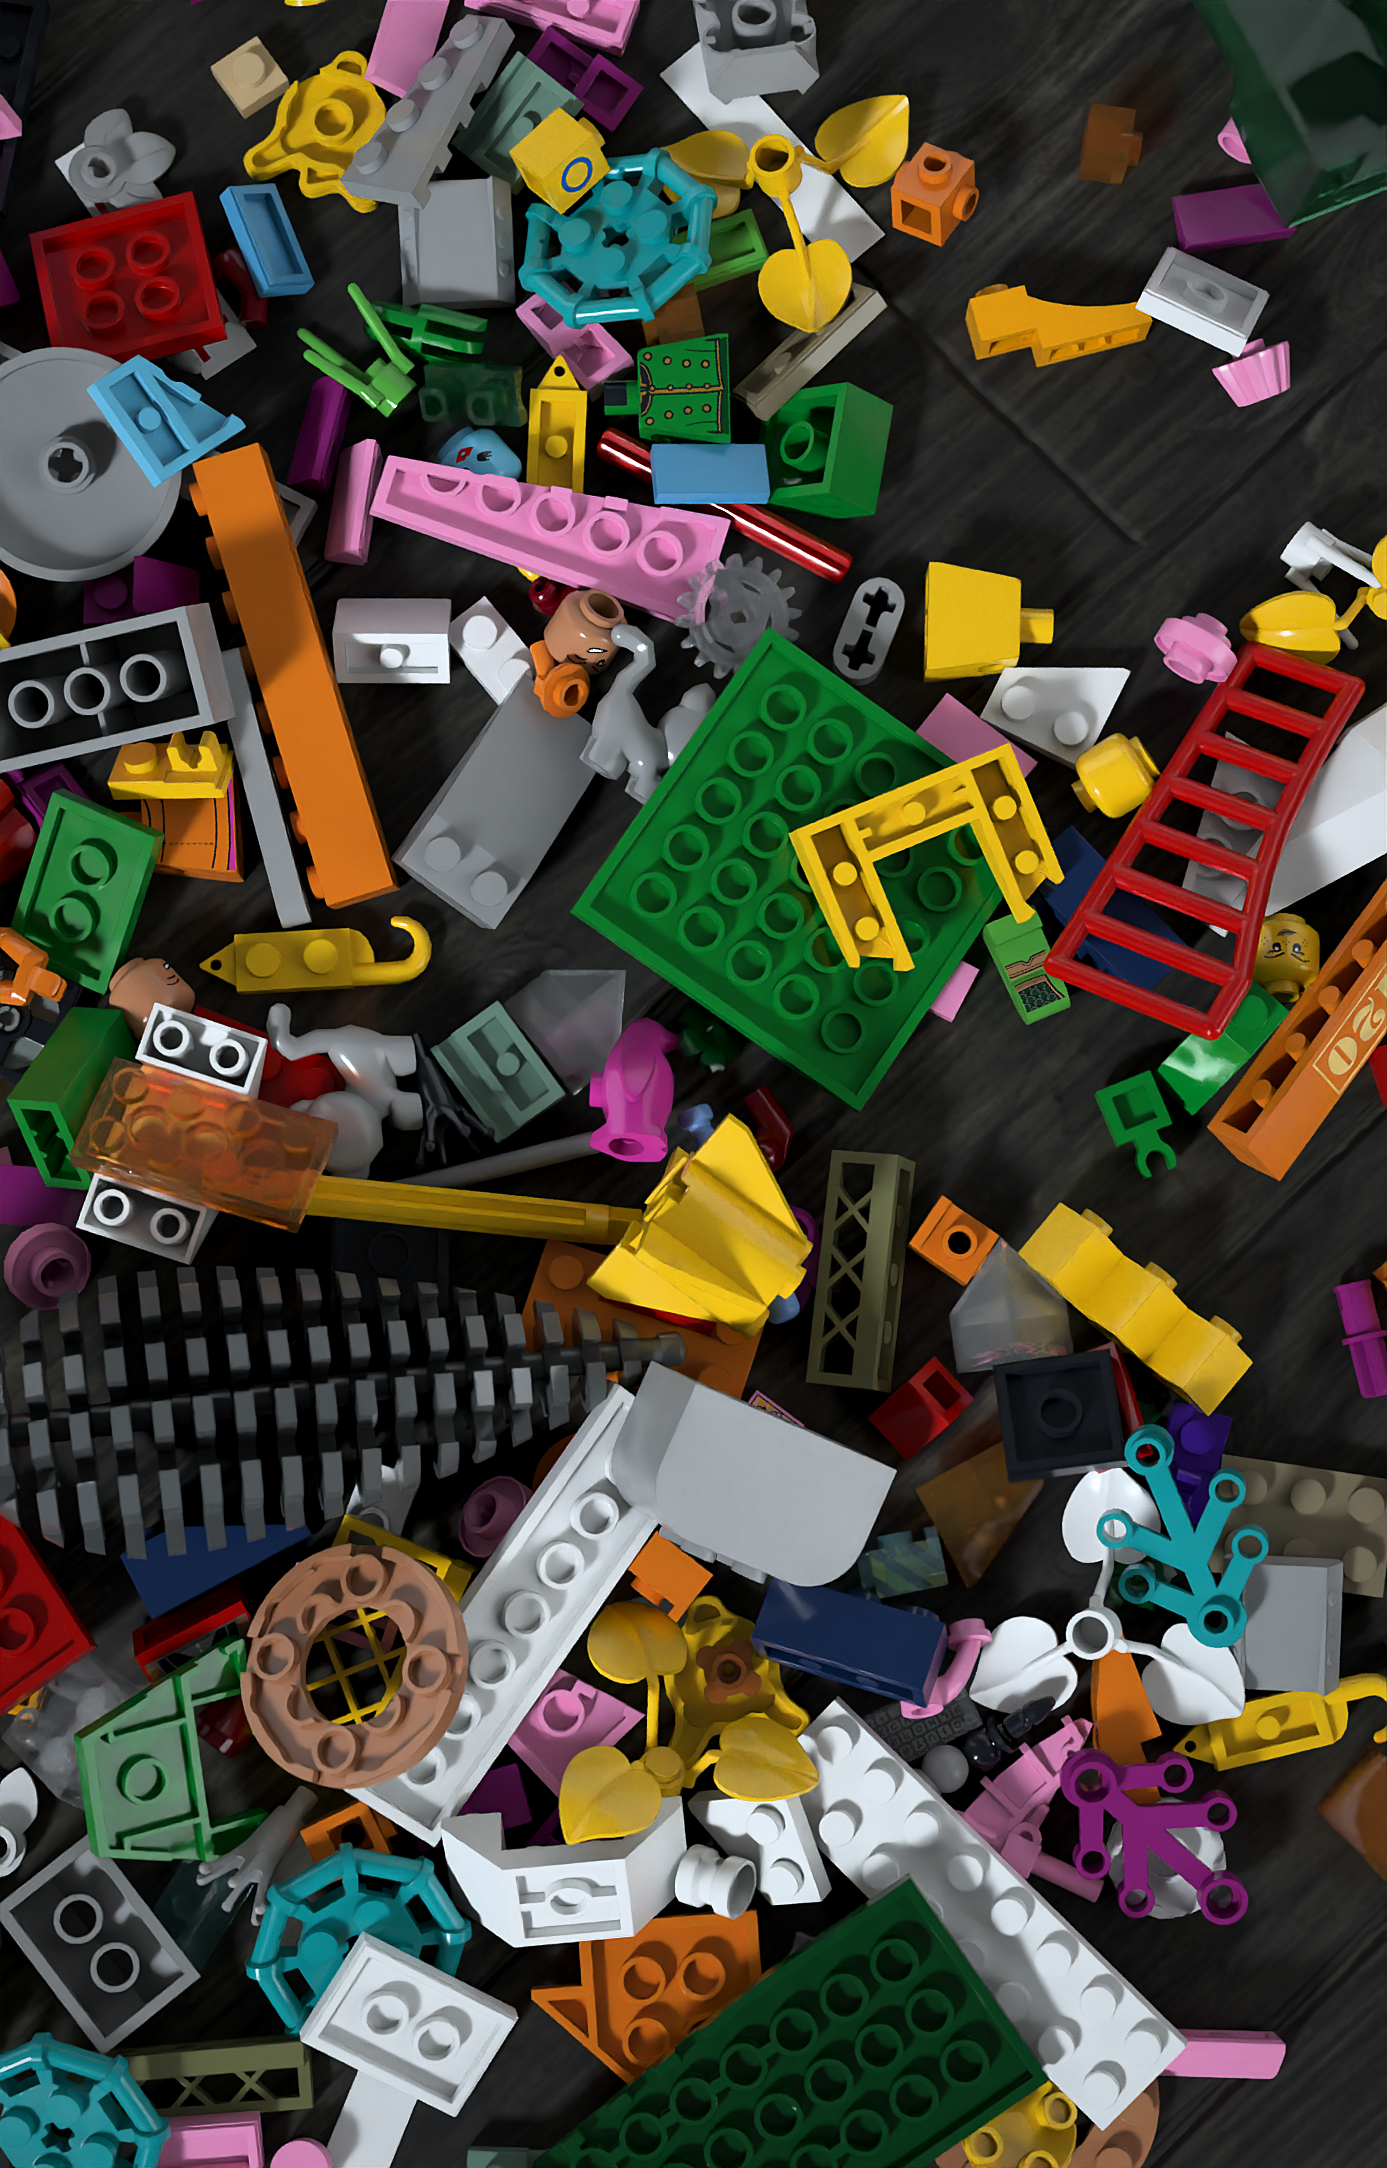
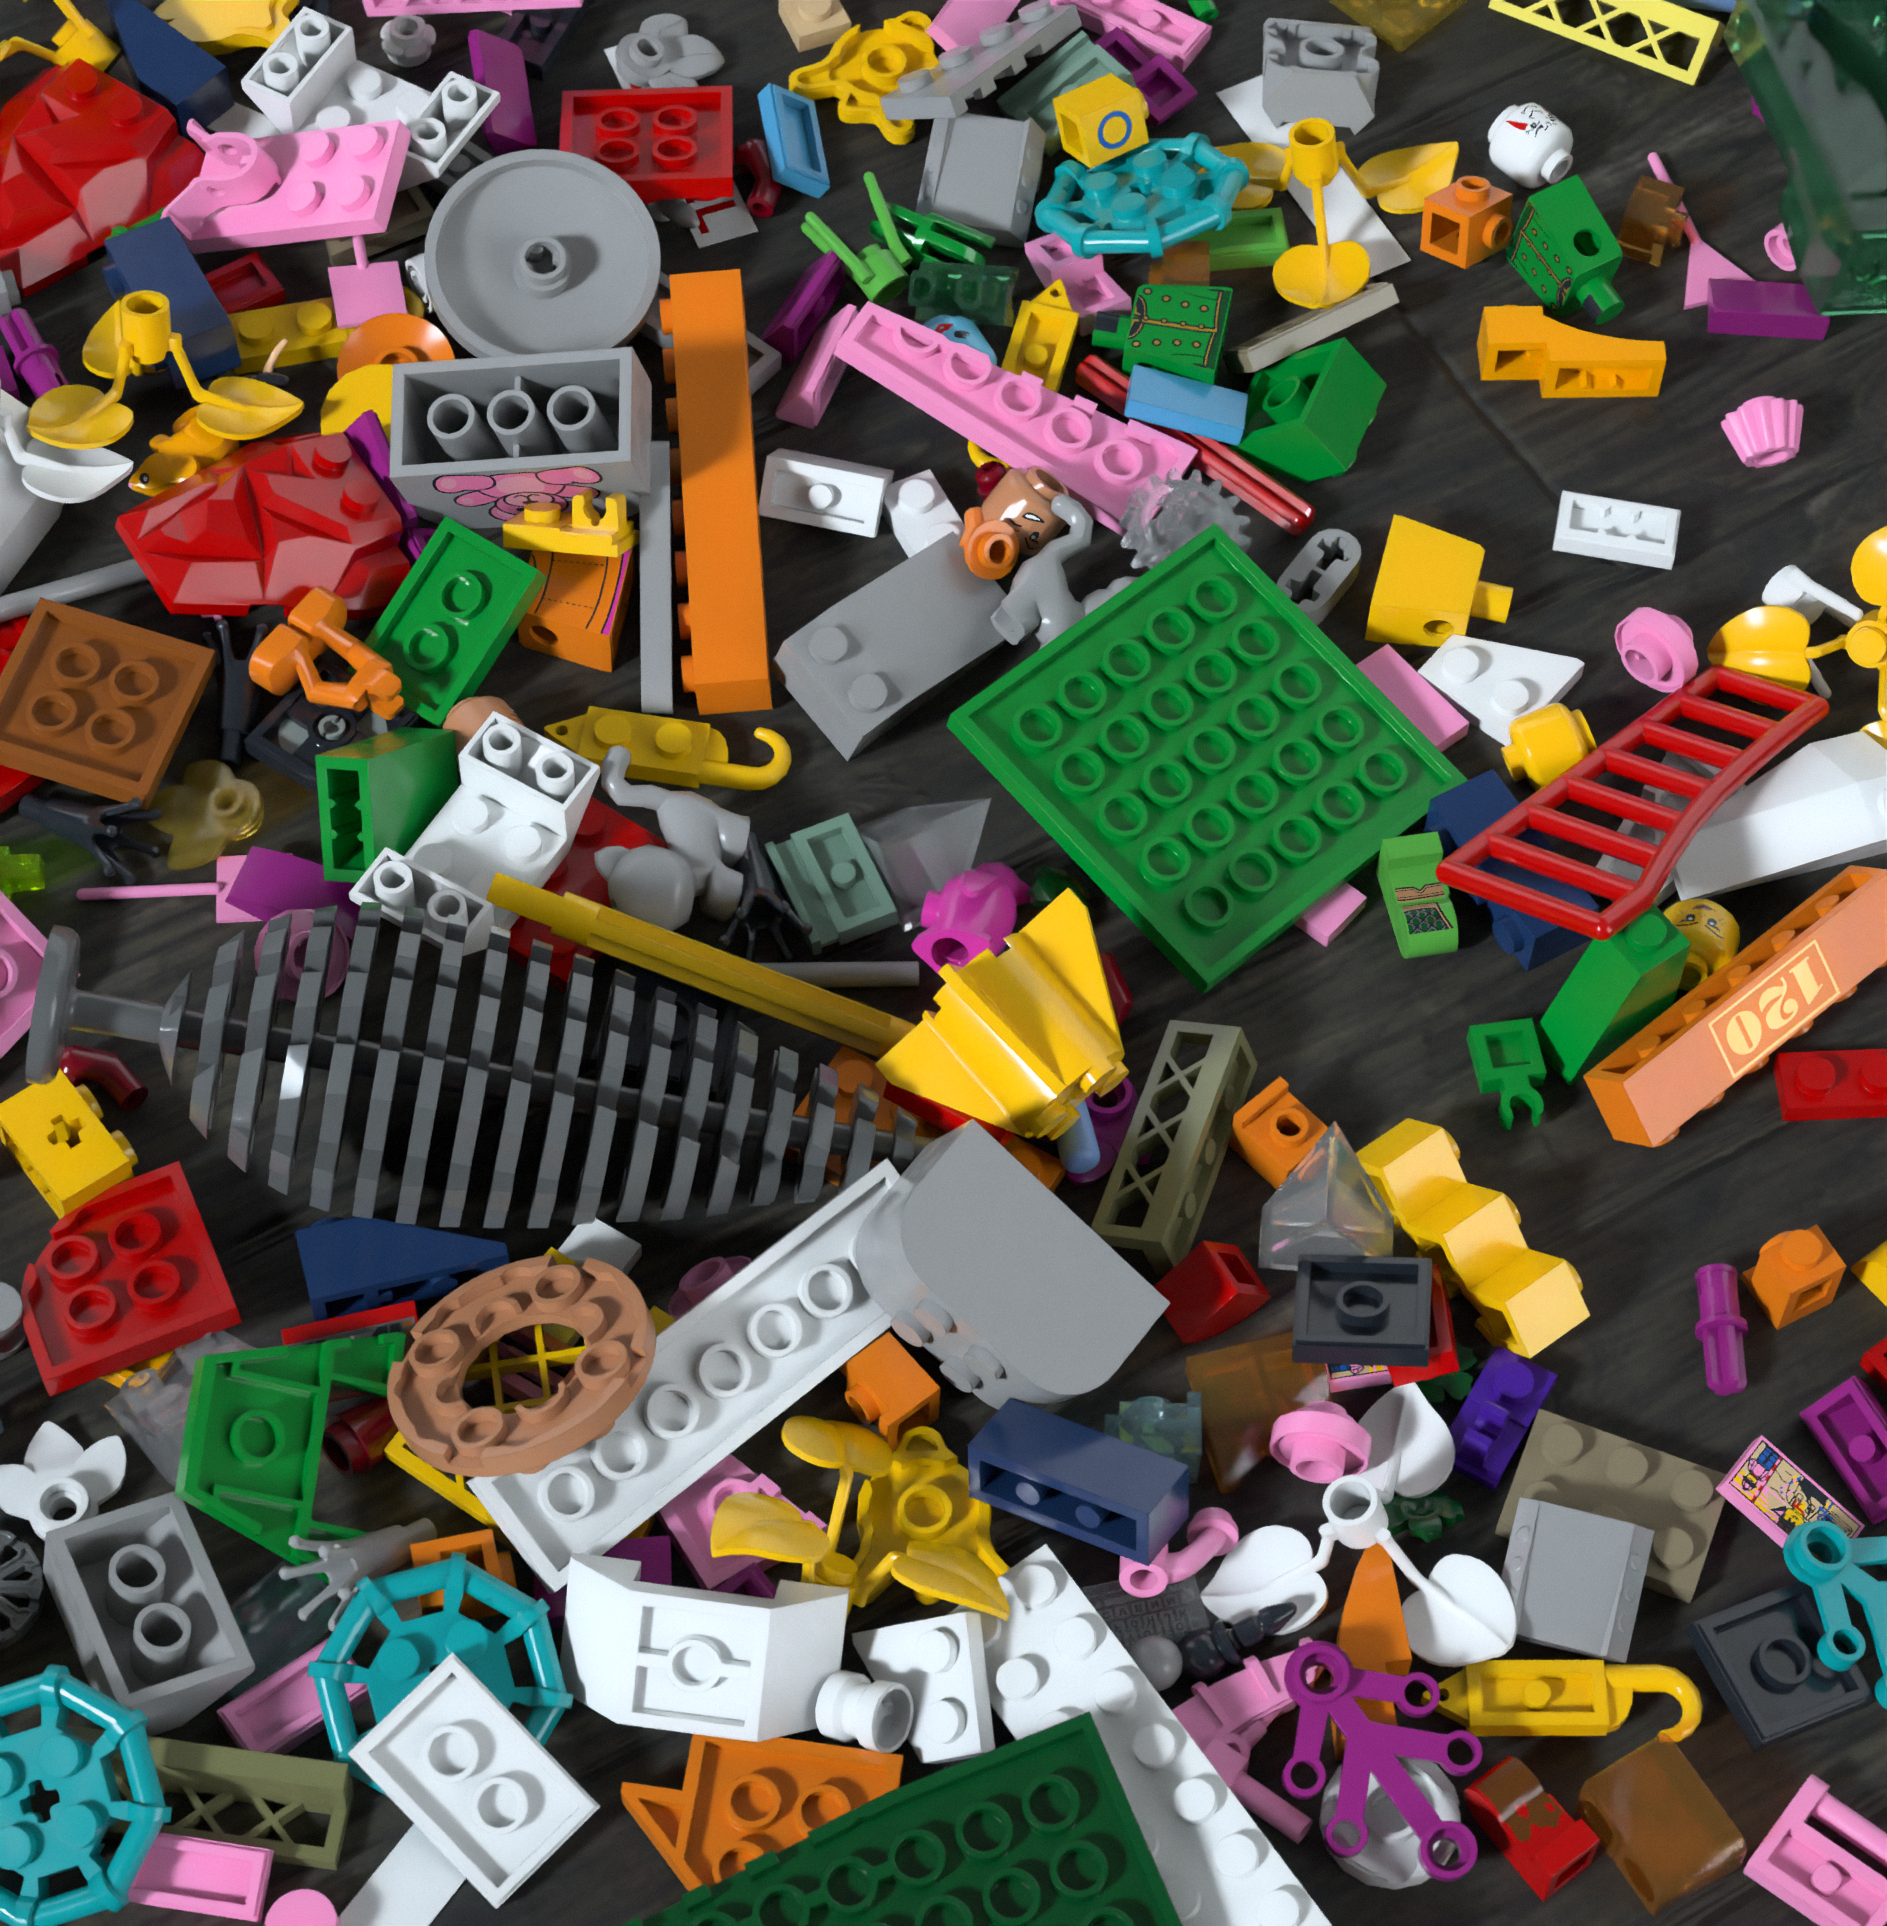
camera: 10 degrees right, 25 degrees down
clear orange plate [69,1057,338,1234] -> none
medium azure wing [86,355,246,488] -> none
dark orange plate [696,1637,762,1704] -> none
yellow wedge [788,742,1064,971] -> none
teal plant [1096,1424,1269,1648] -> none
white plate [1135,246,1270,357] -> none
none -> bright pink tile [216,1638,370,1755]
none -> bright pink plate [1270,1401,1372,1483]
none -> red leg [1464,1756,1600,1902]
none -> white head [1488,103,1573,189]
none -> green torso [1505,174,1625,325]
none -> white plate [1552,490,1681,570]
none -> bright pink piece [1648,152,1755,310]

